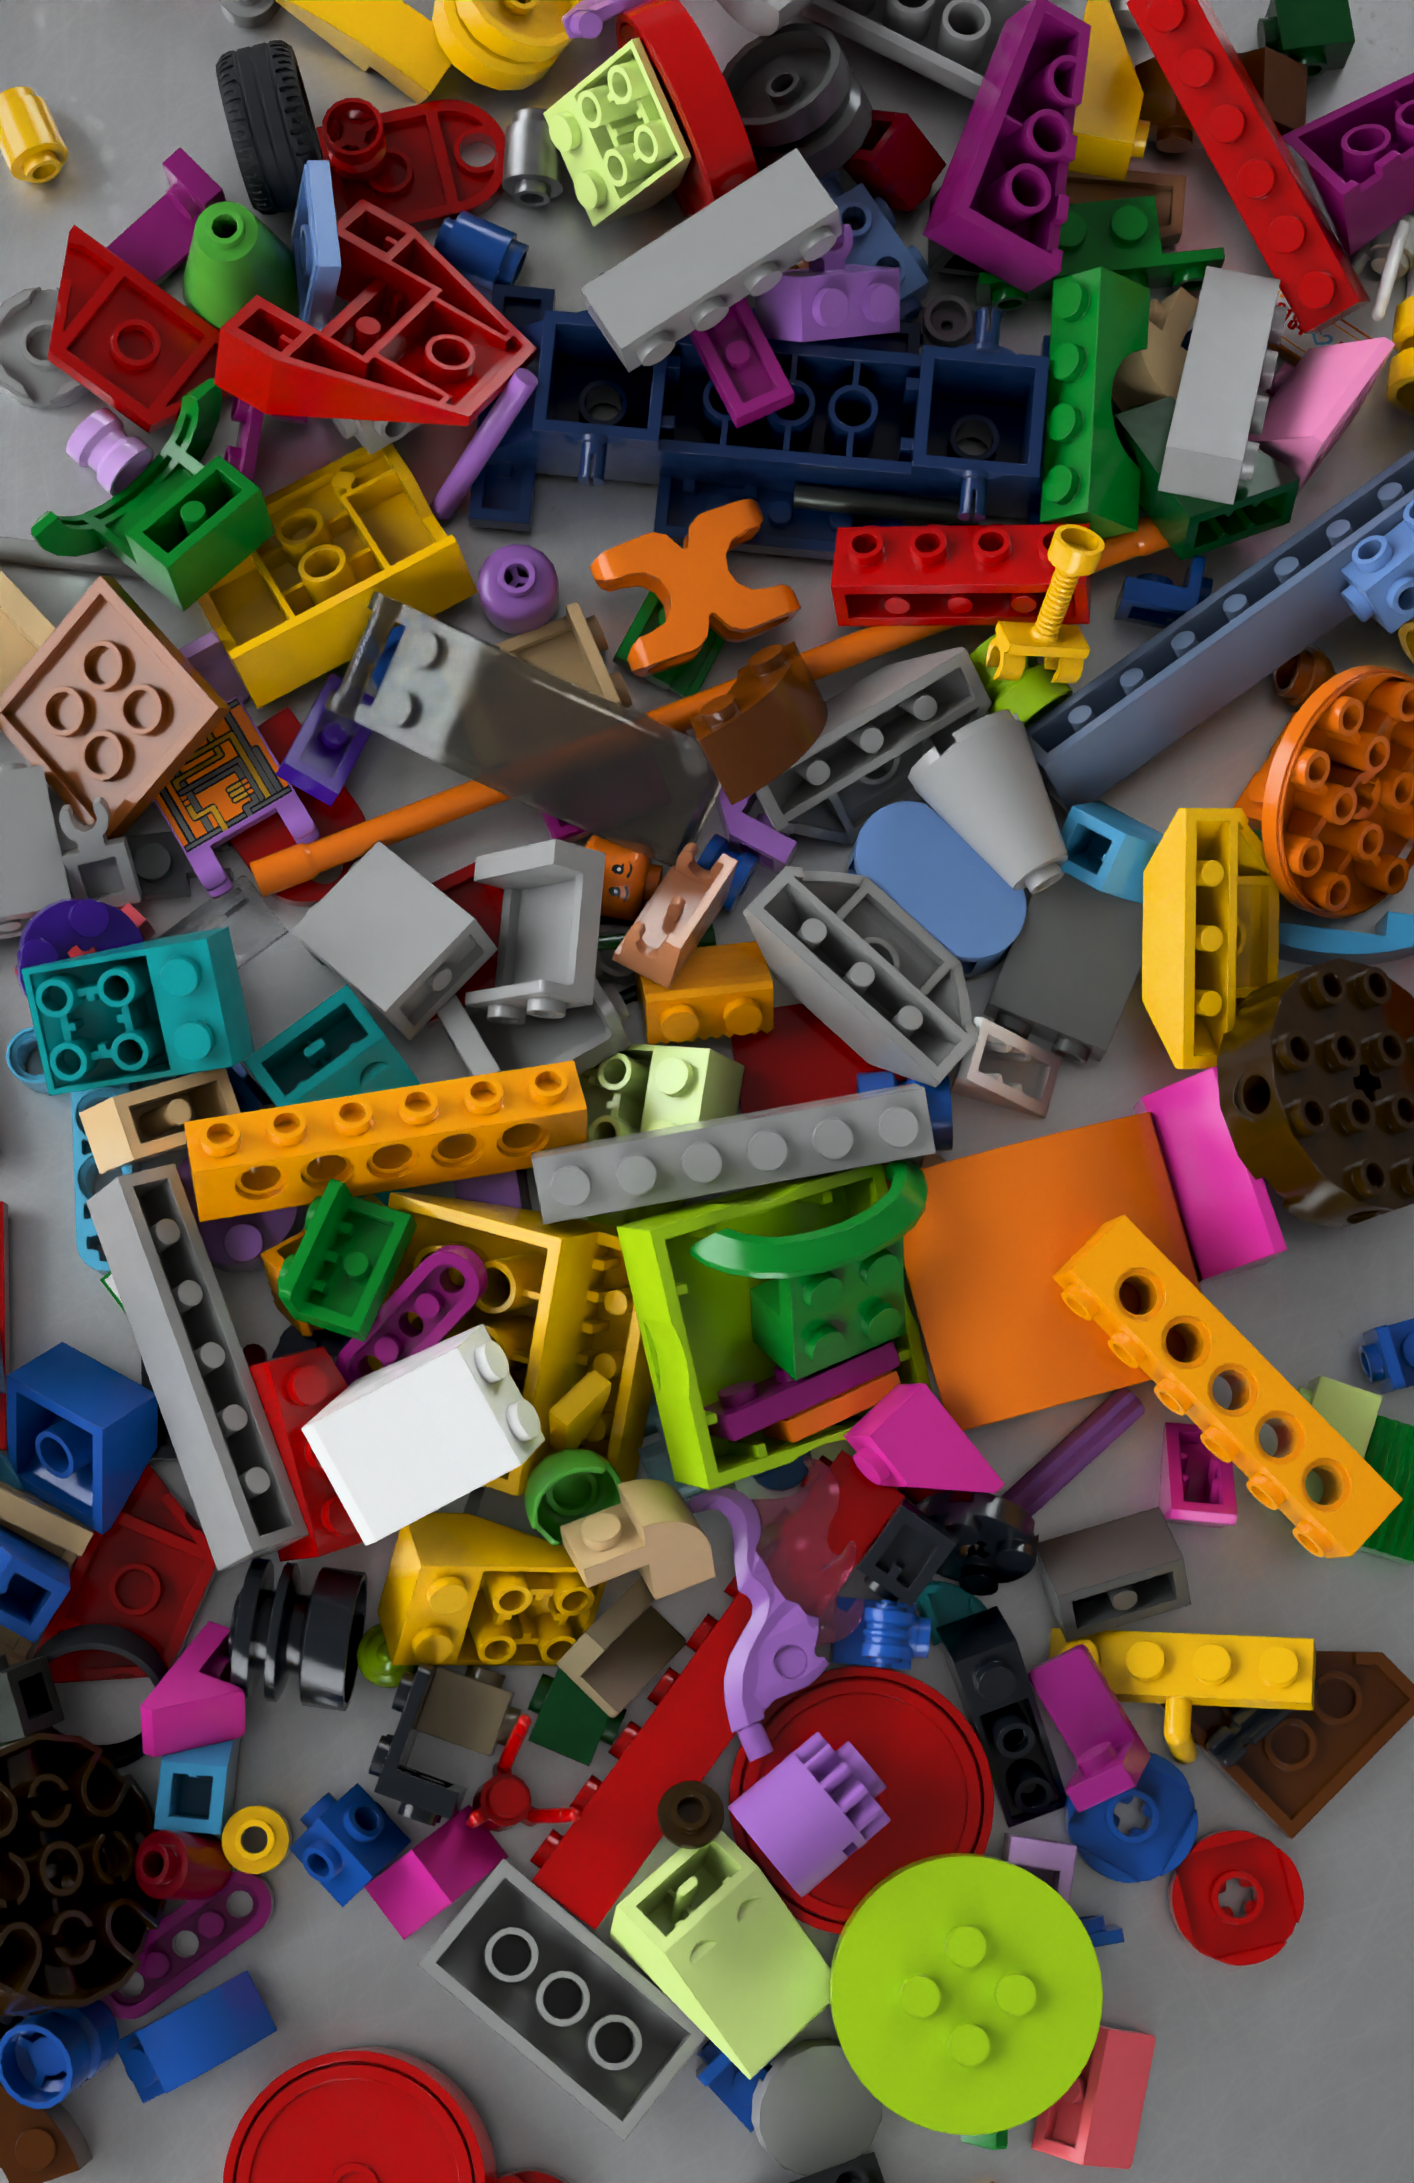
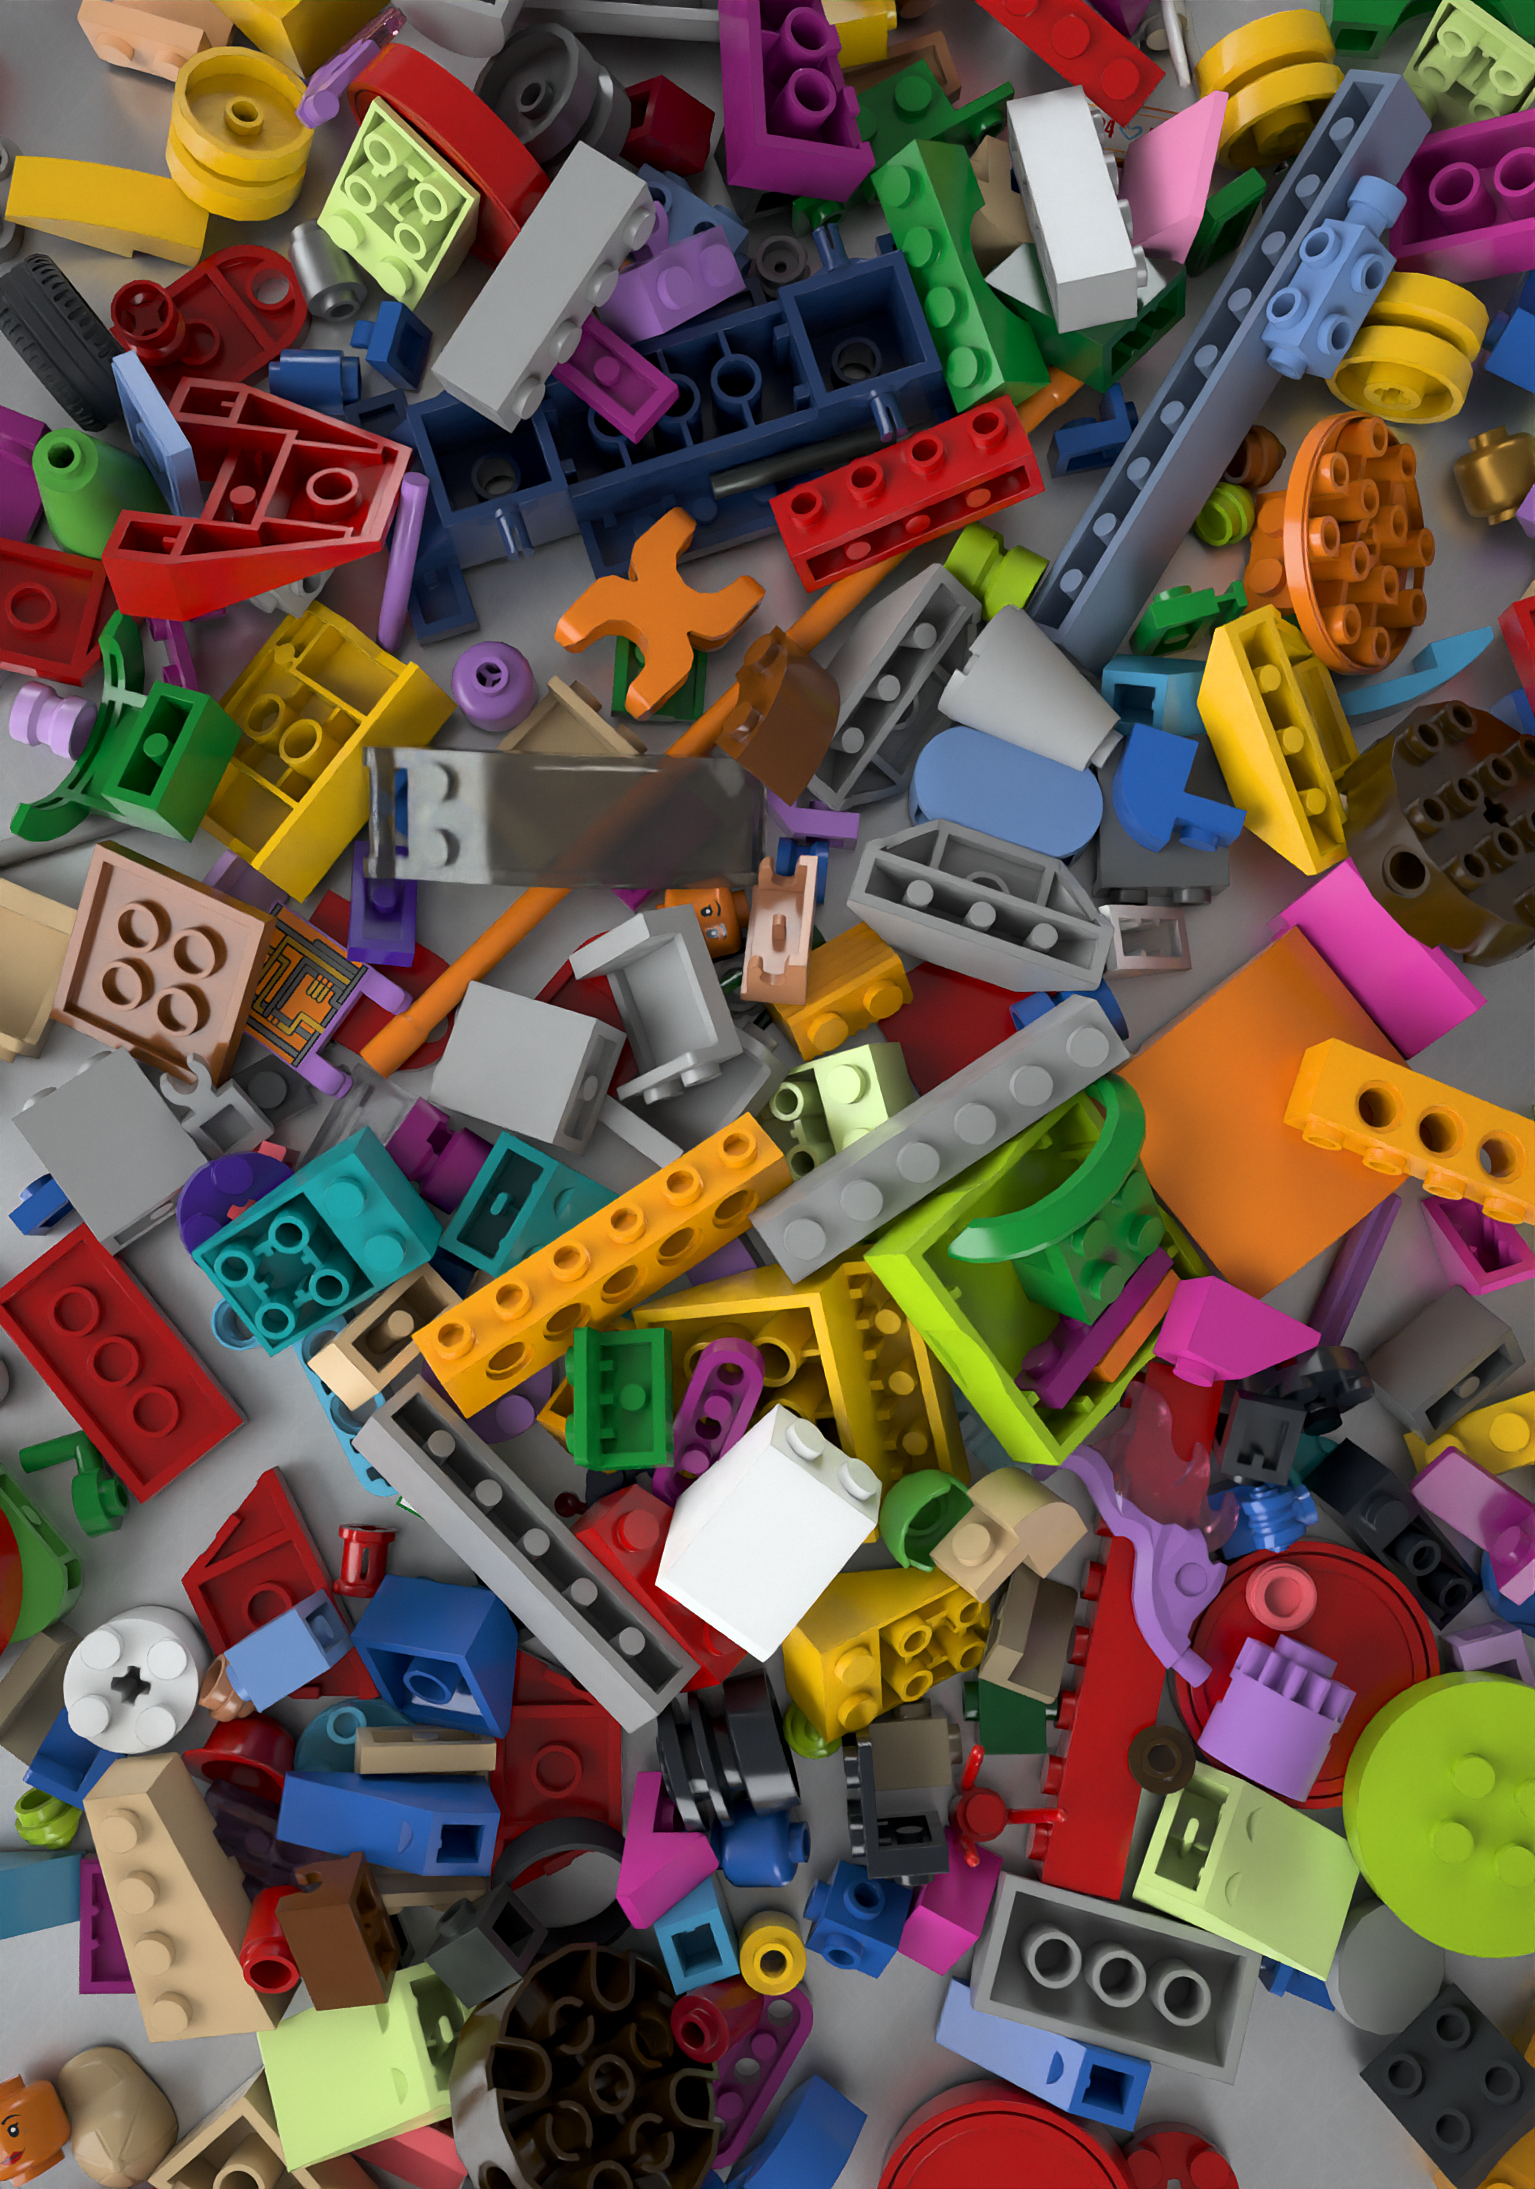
camera: 20 degrees left, 5 degrees up
yellow tile [549,1370,611,1451] -> none
yellow bar [986,524,1105,684] -> none
none -> red bush [332,1524,398,1598]
none -> blue tile [350,301,433,391]
none -> magenta wheel [385,1096,494,1215]
none -> blue head [710,1798,811,1888]
none -> slope [934,1975,1152,2132]
none -> blue brick [1112,723,1247,853]
none -> green plate [1129,580,1248,657]
none -> green tile [1183,167,1267,278]
none -> lime plate [1193,482,1255,546]
none -> coral tile [1246,1560,1317,1631]

